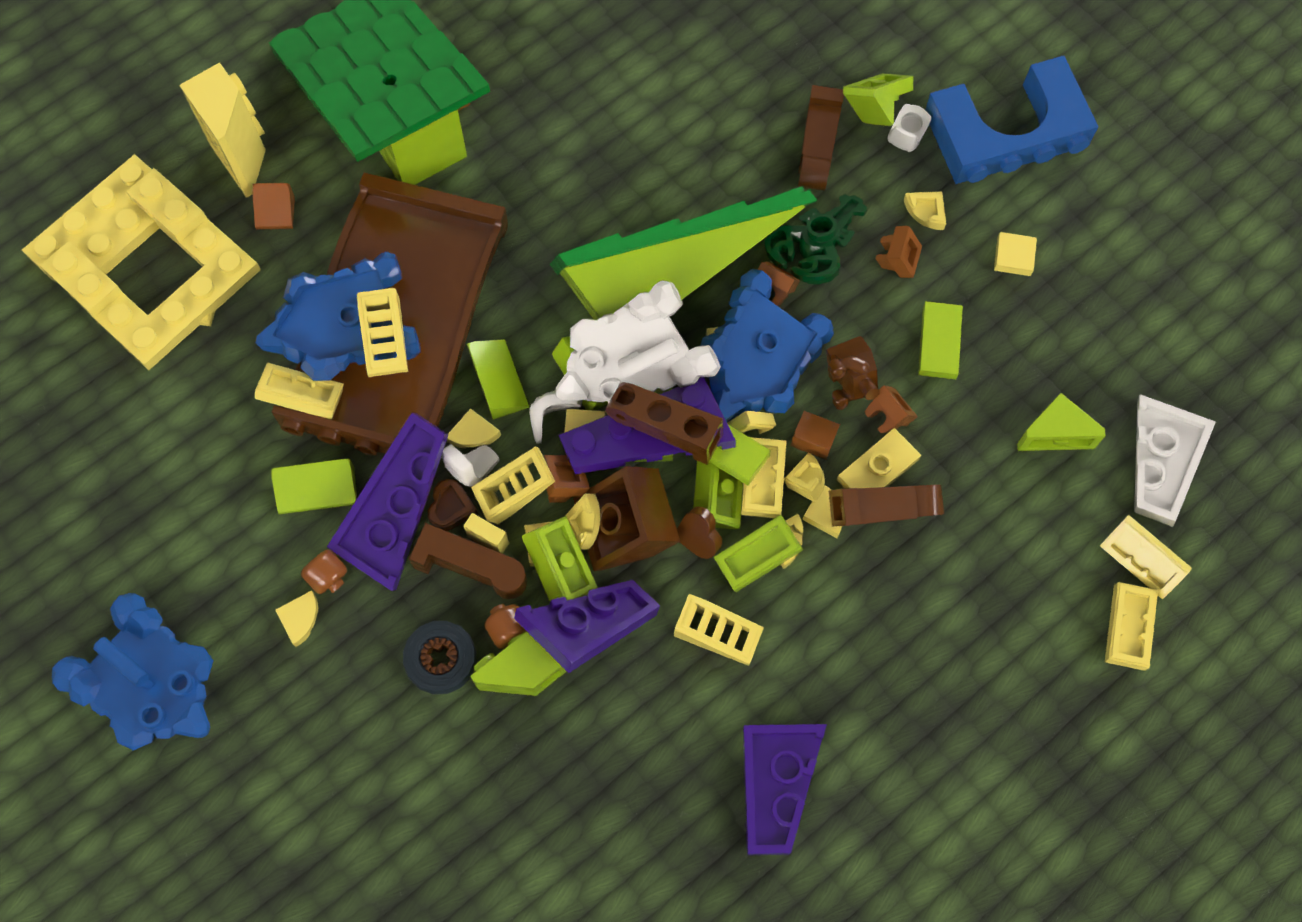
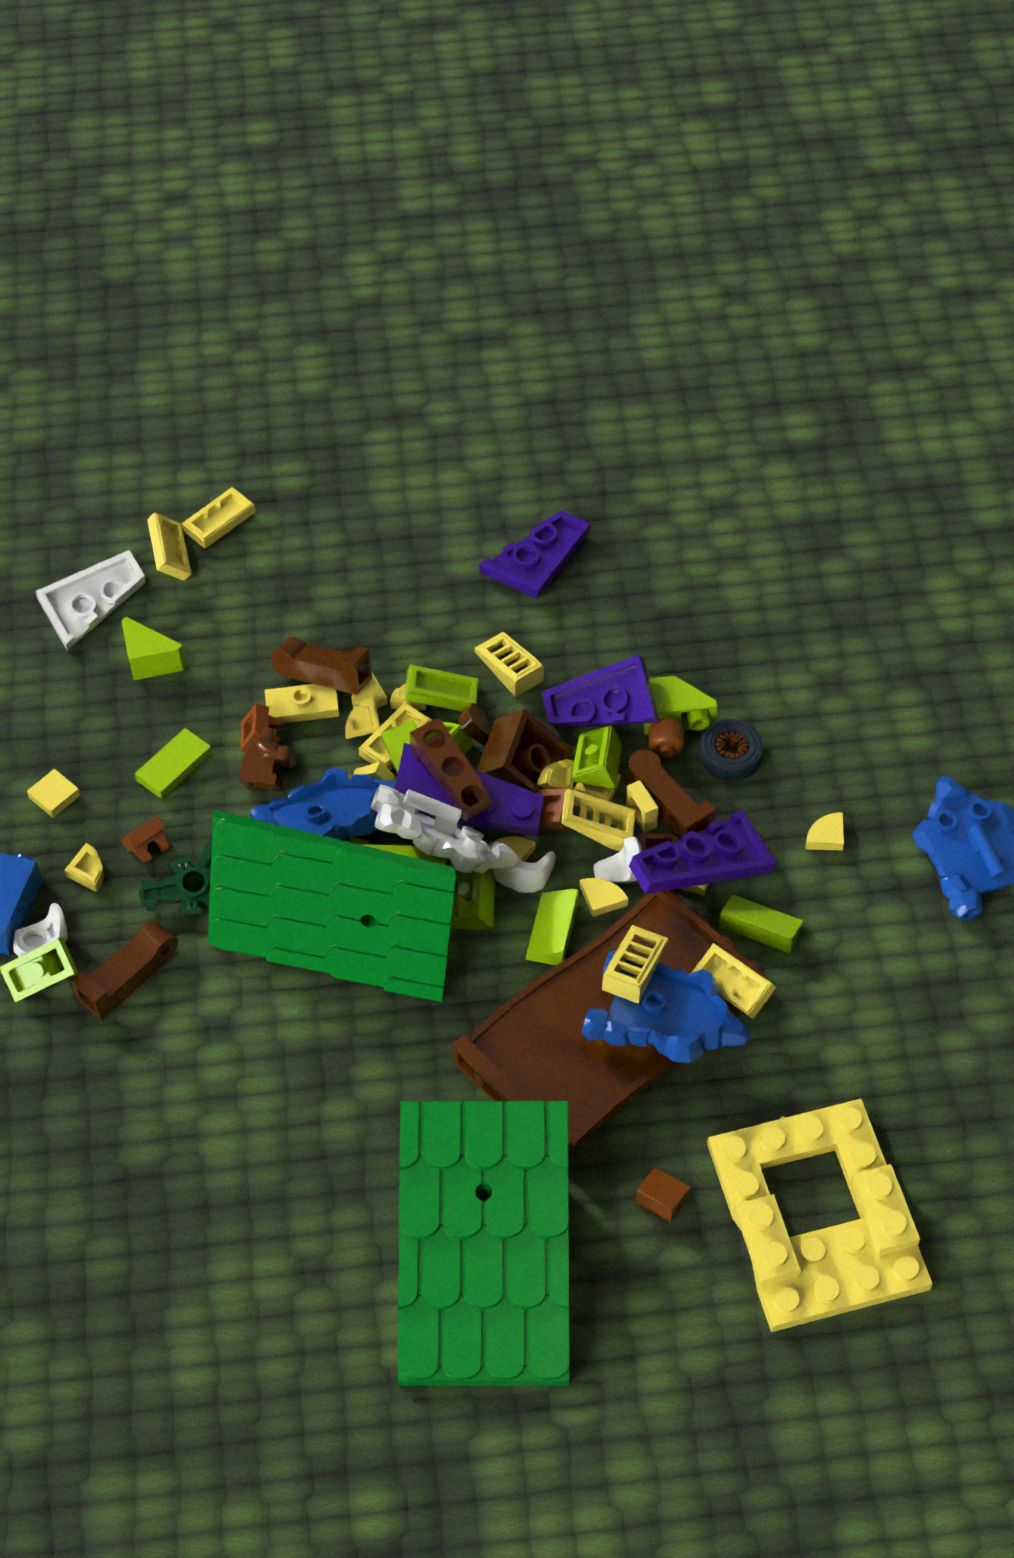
camera: 145 degrees left, 15 degrees down
light yellow slope [180,62,266,198] -> none
dark orange piece [301,549,347,594] -> none
dark orange slope [790,411,840,459] -> none

